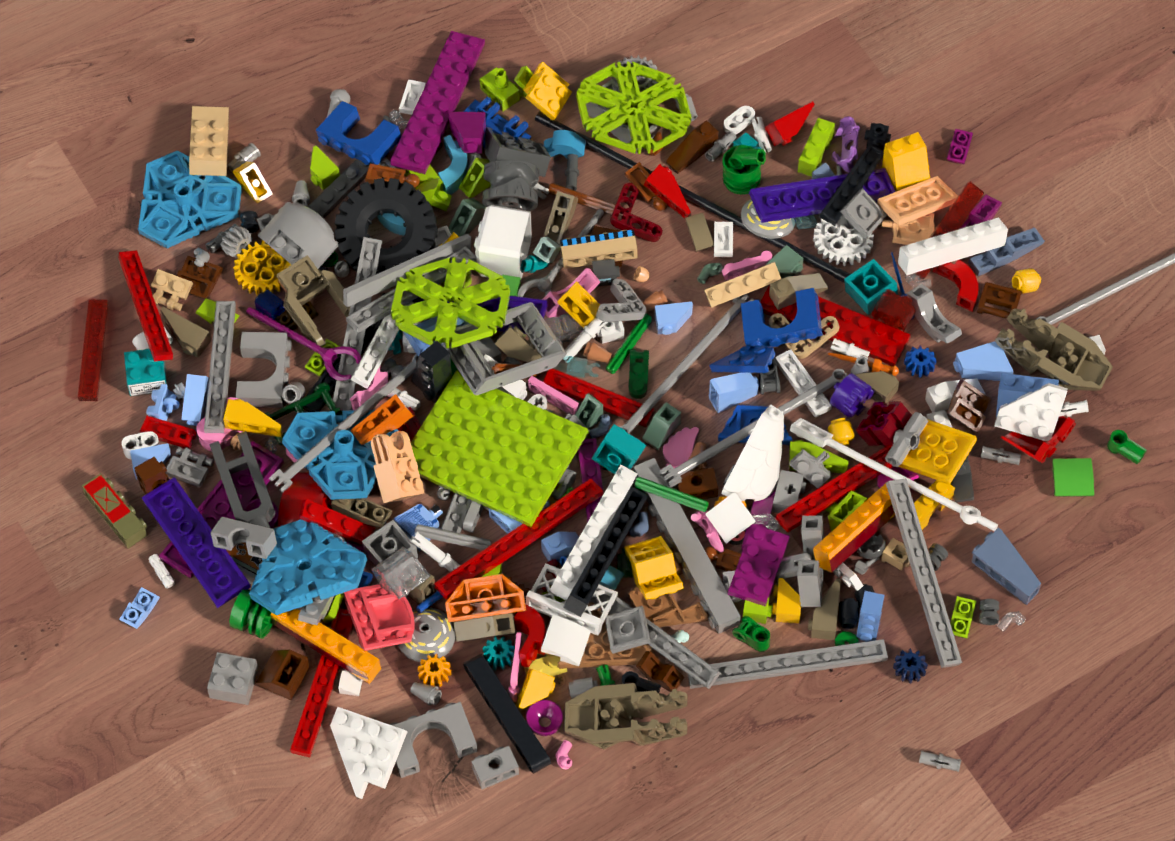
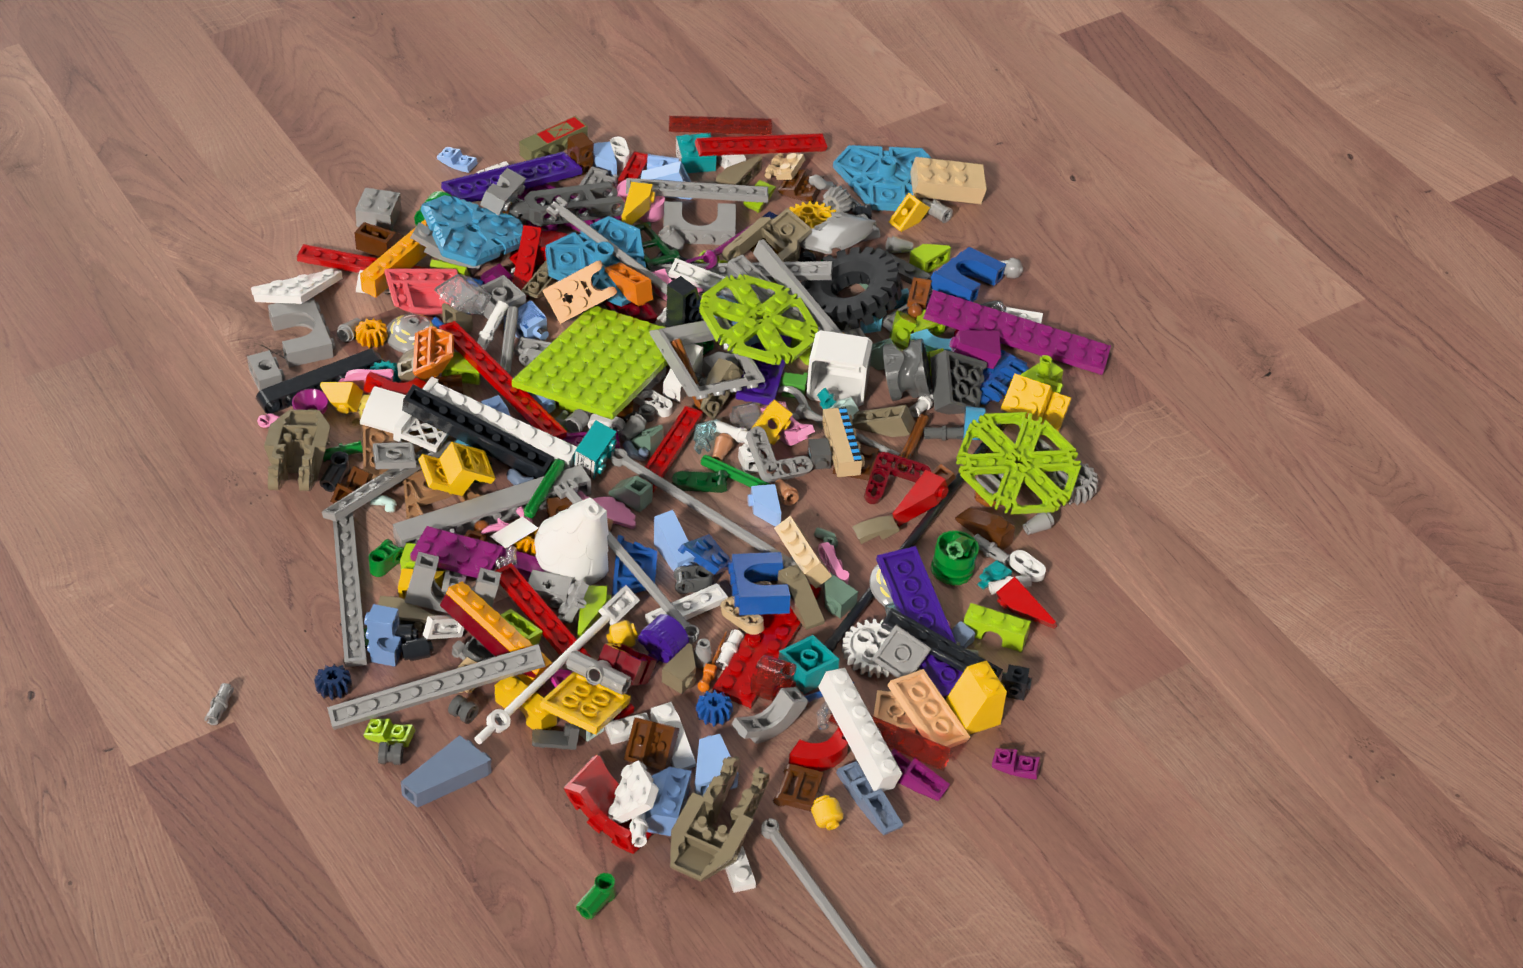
camera: 85 degrees right, 15 degrees down
bright pink tile [528,376,579,415] -> none
light grey brick [569,677,598,699] -> none
light nougat hinge [634,266,649,282] -> none
white plate [714,222,733,257] -> none
medium lavender piece [832,116,860,173] -> none
clear arm [996,611,1026,632] -> none
bright green slope [1052,458,1094,497] -> none

